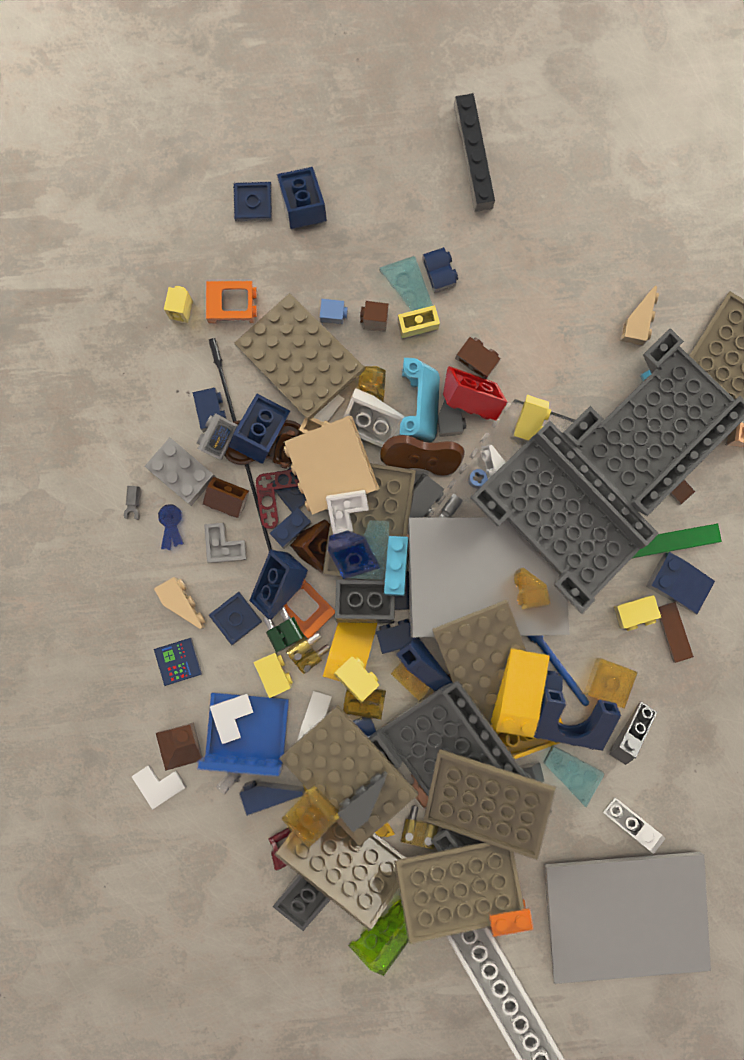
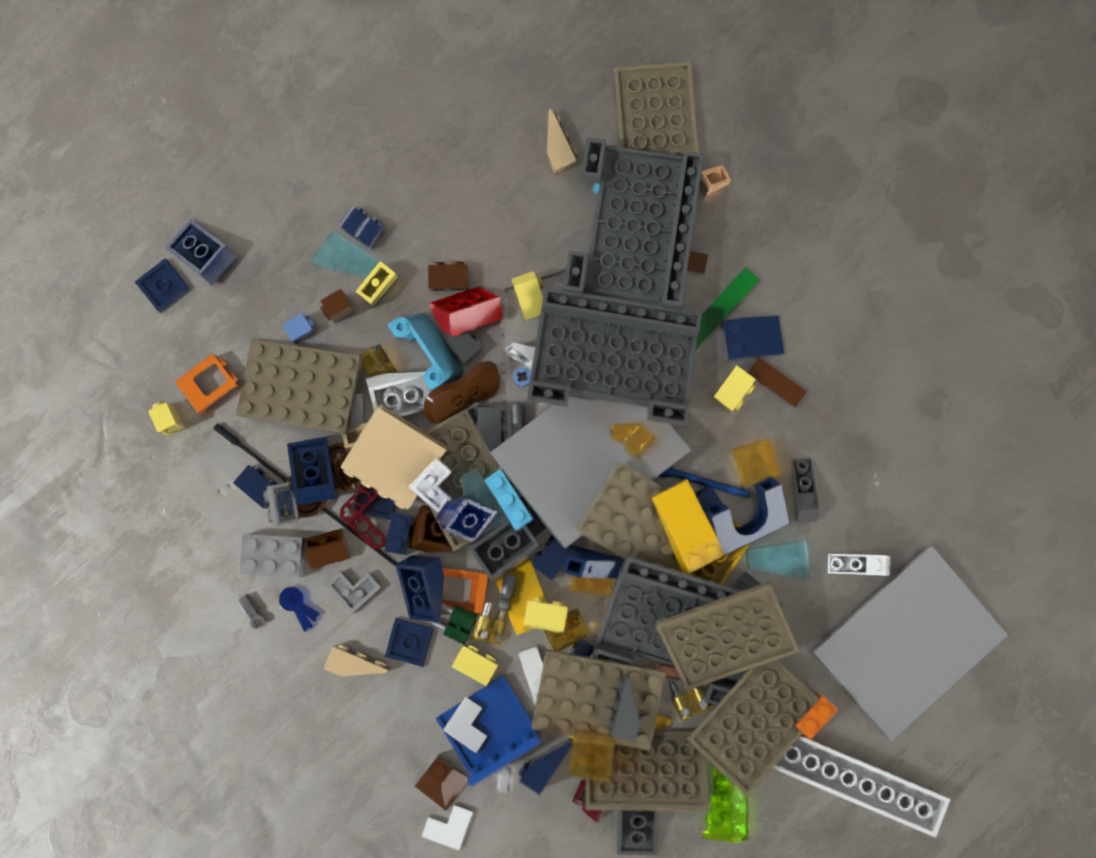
camera: 30 degrees left, 0 degrees up
dark blue tile [154,638,202,686] -> none
black arch [454,93,495,212] -> none
none -> flat silver bar [499,575,517,612]

